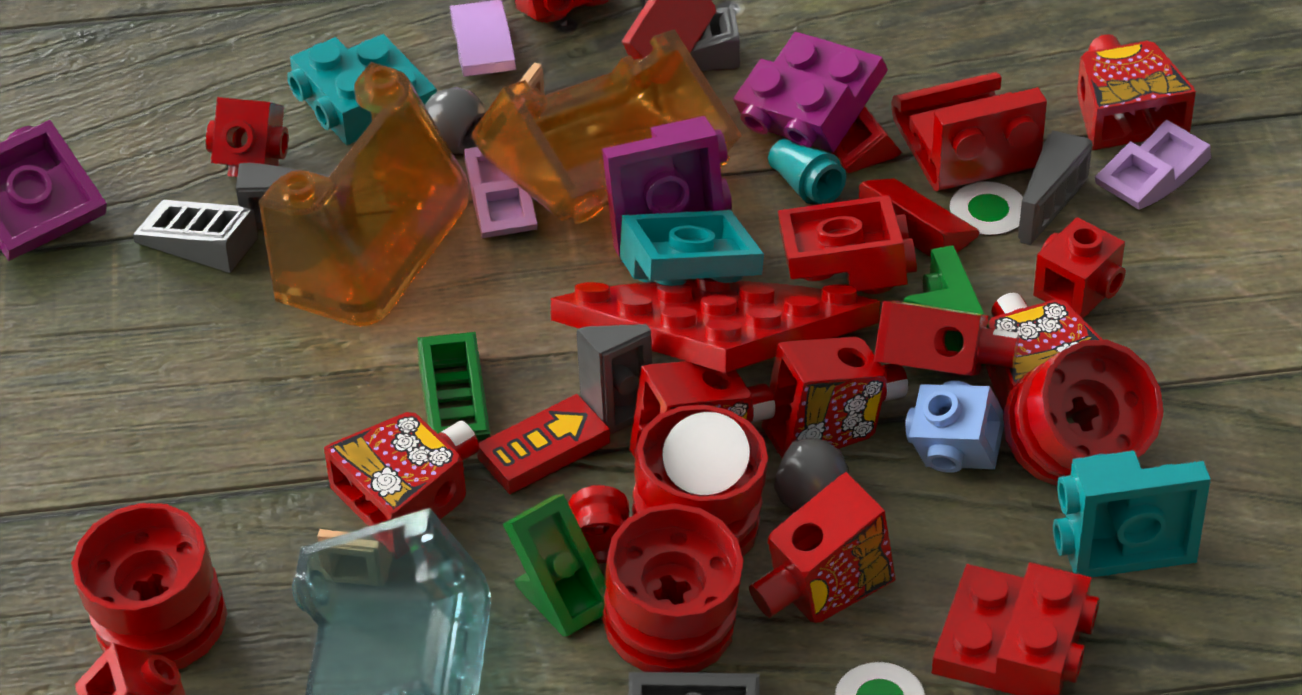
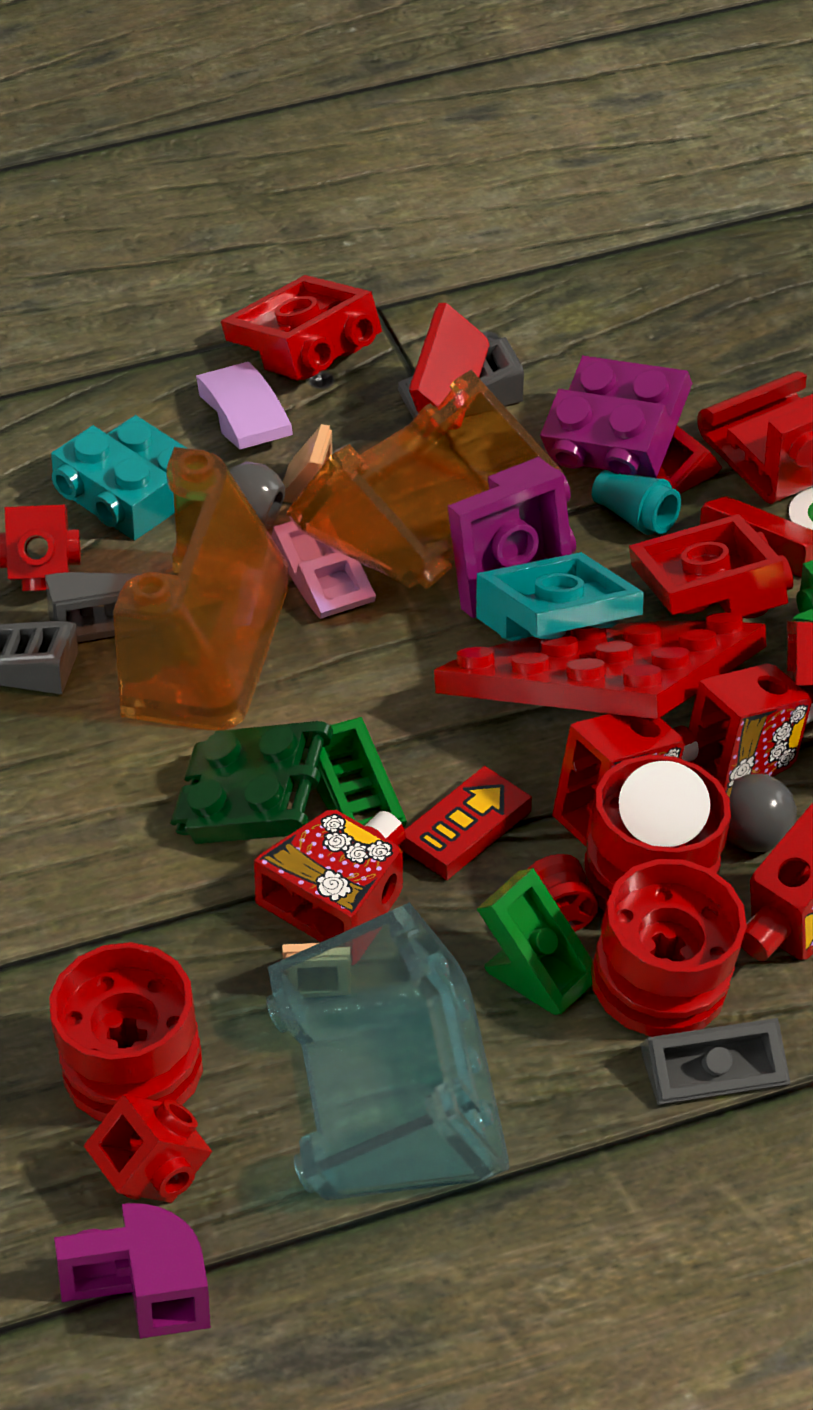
camera: 15 degrees left, 0 degrees up
dark grey slope [577,324,652,434] -> none
none -> dark green plate [170,721,333,844]

